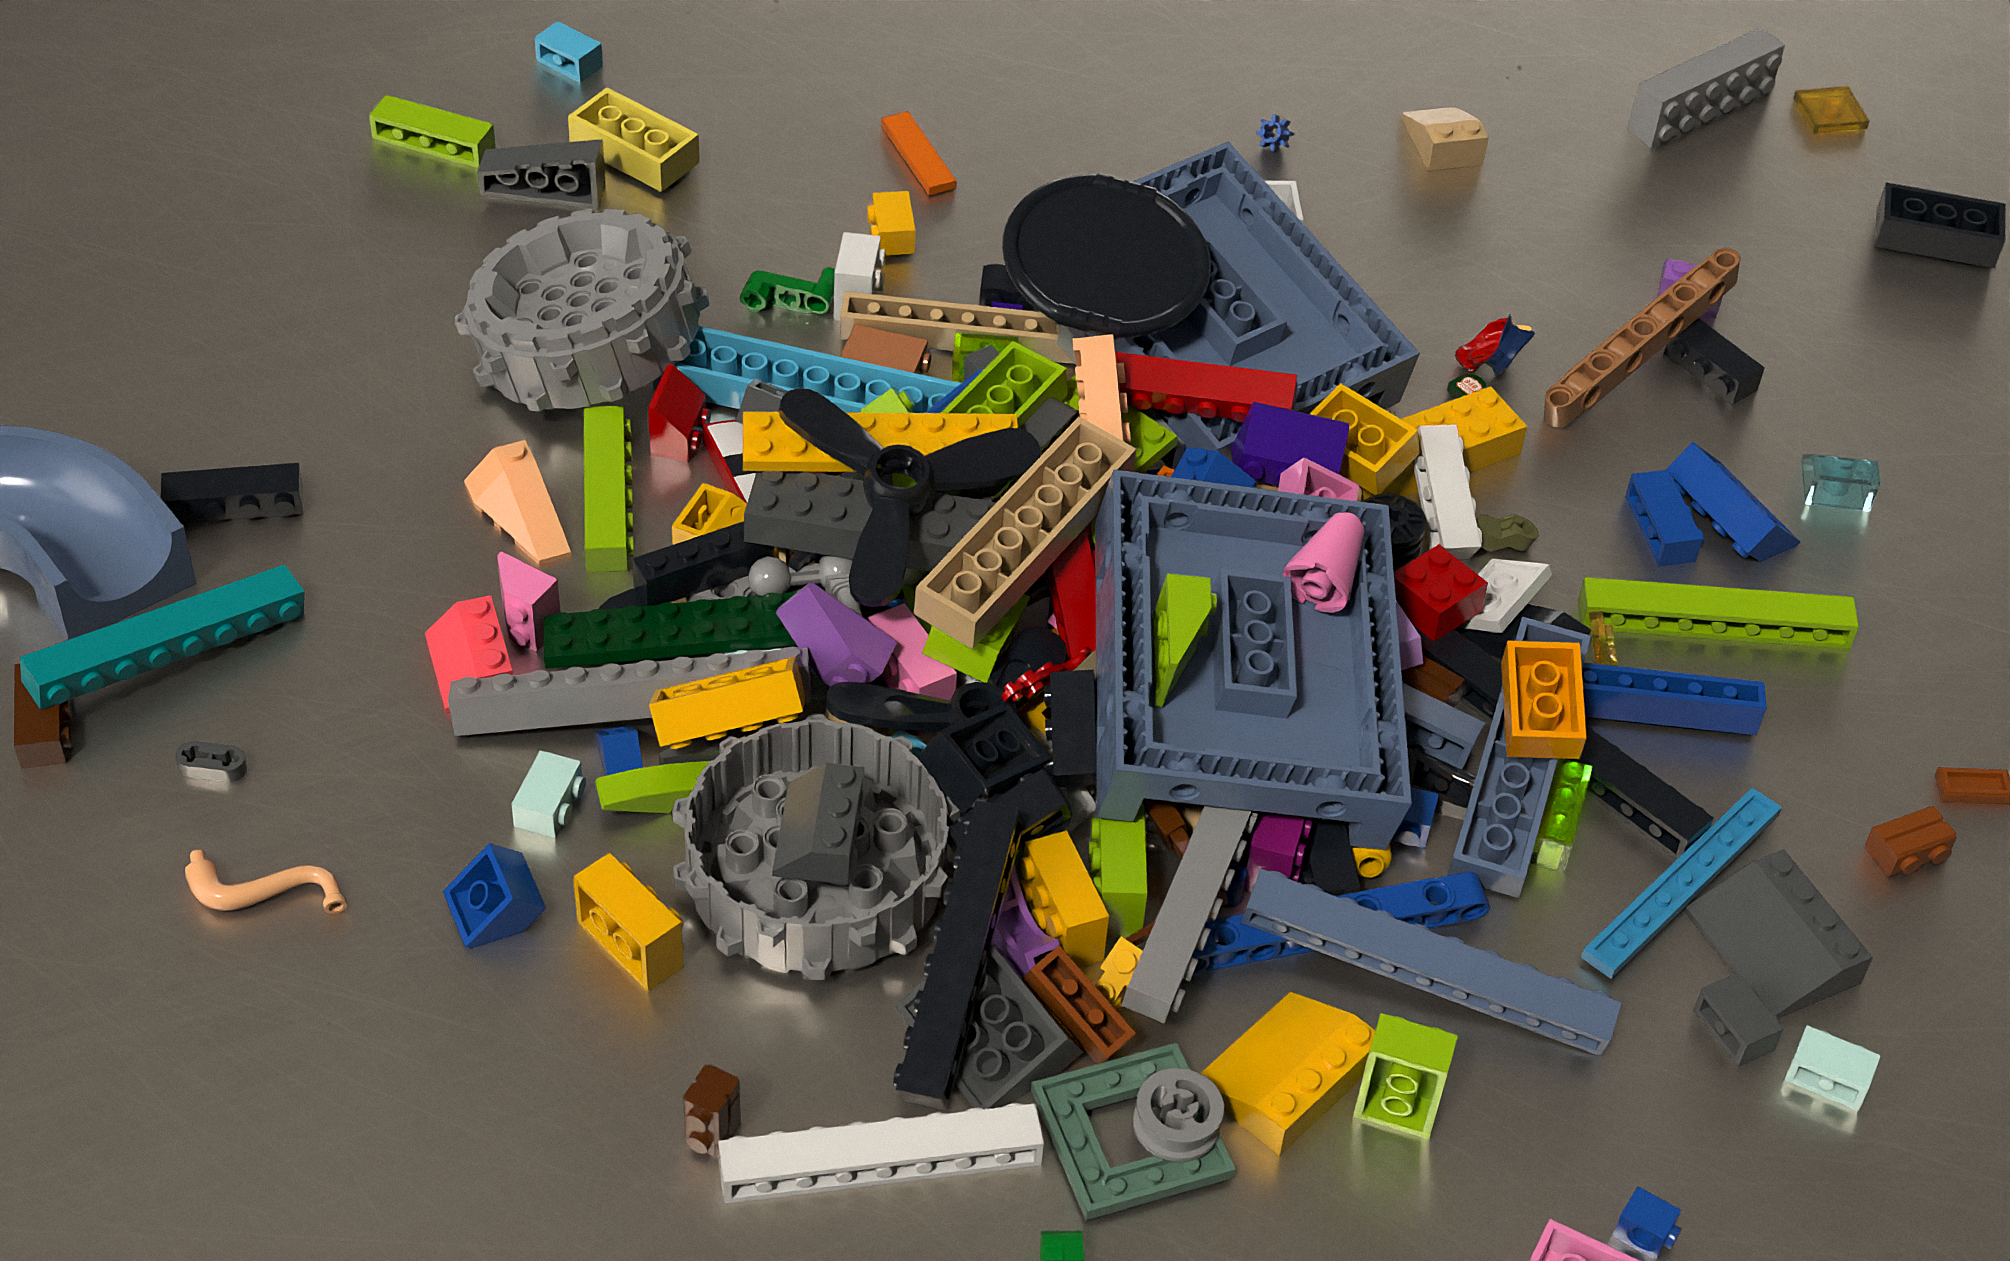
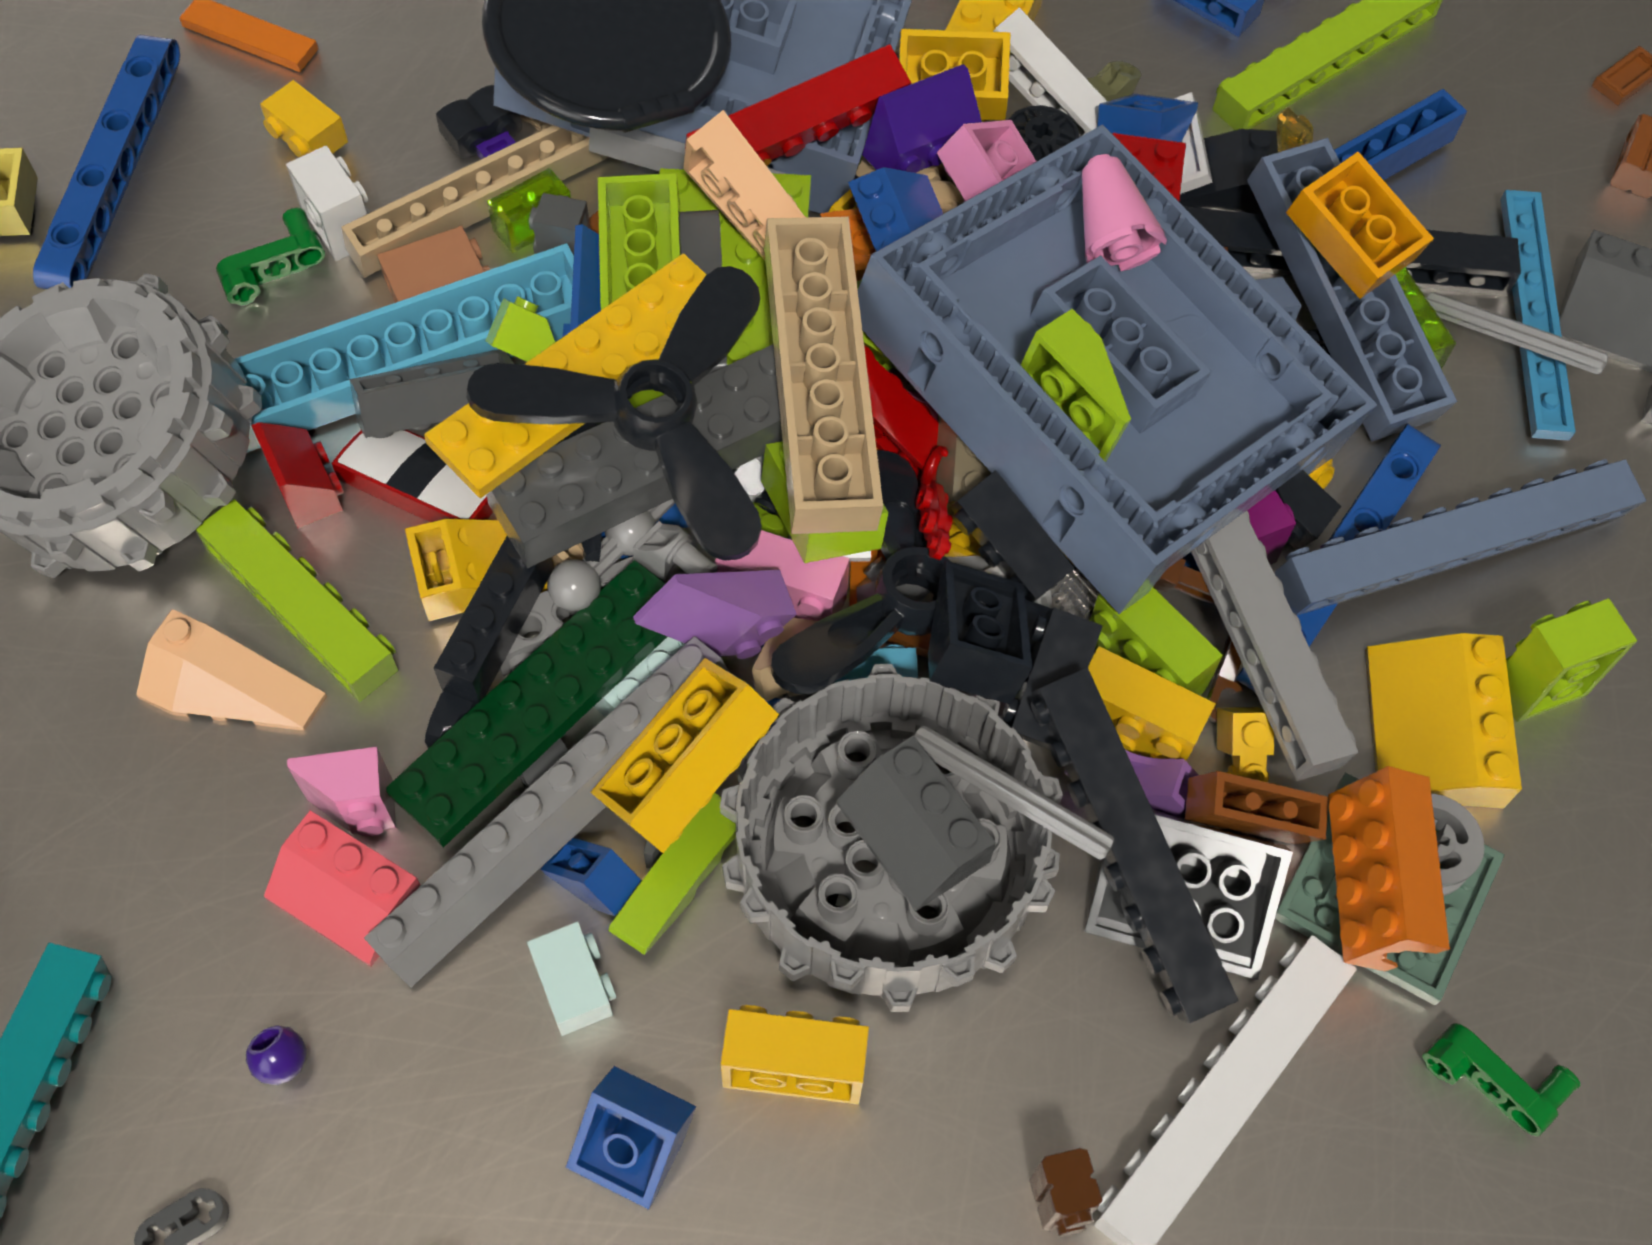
camera: 40 degrees left, 15 degrees up
none -> blue beam [33,34,180,289]
none -> dark purple piece [246,1025,307,1085]
none -> light grey axle [914,726,1114,860]
none -> blue slope [1097,94,1198,142]
none -> orange brick [1328,766,1450,972]
none -> light grey axle [1424,292,1609,374]

